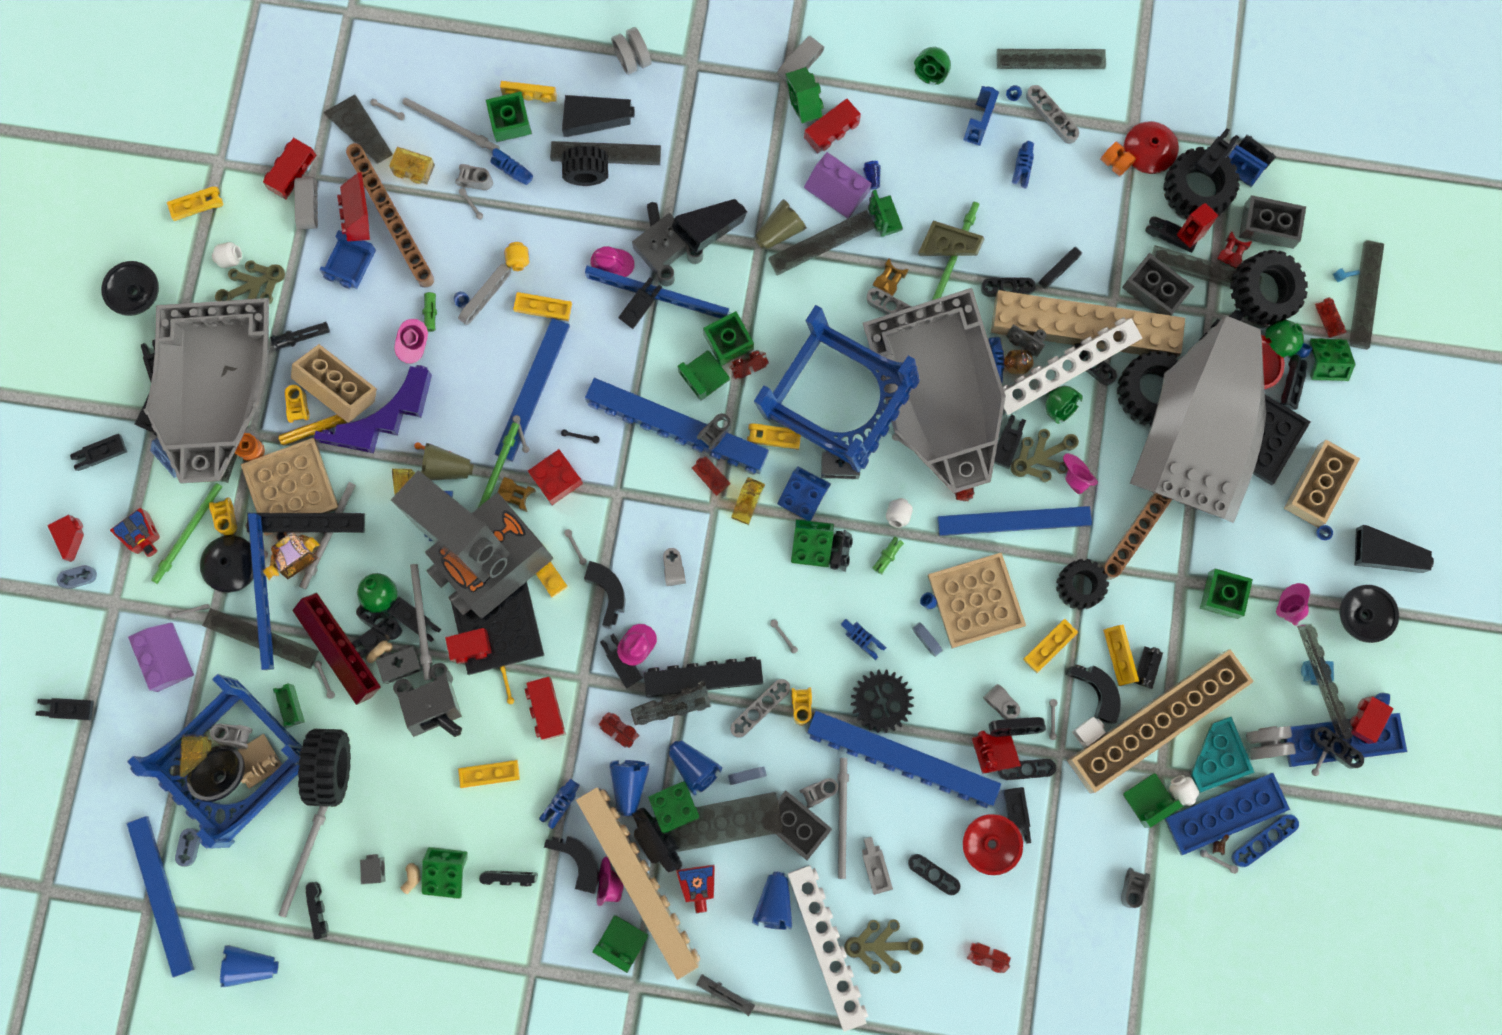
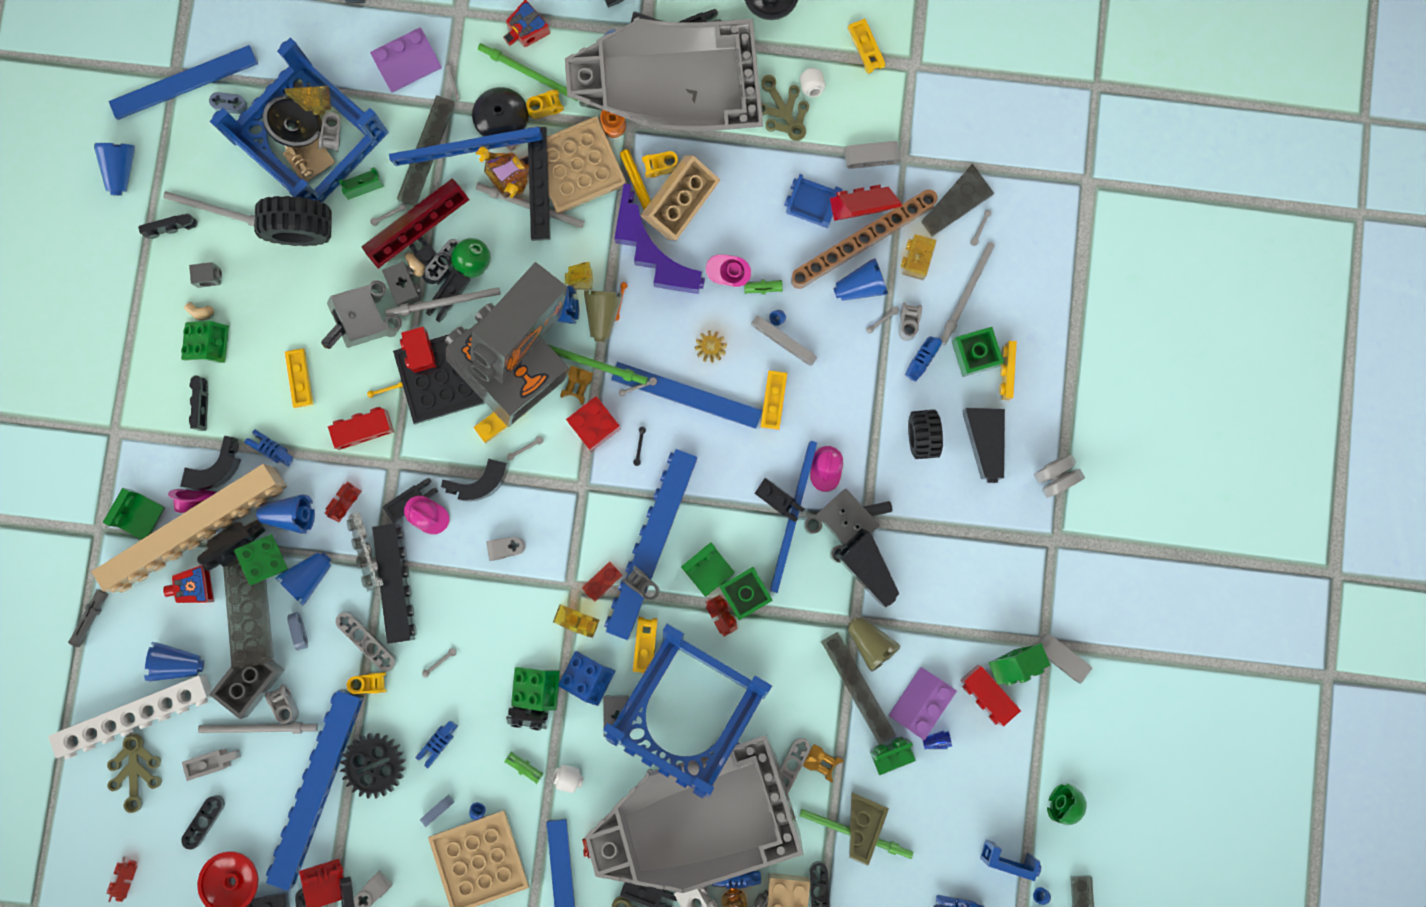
camera: 85 degrees right, 5 degrees up
red brick [263,137,317,200] -> none
black pin [270,321,330,352] -> none
yellow head [504,242,530,271] -> none
clear smoke plate [550,141,661,165] -> none
none -> clear yellow gear [695,330,727,363]
none -> blue cone [833,258,888,301]

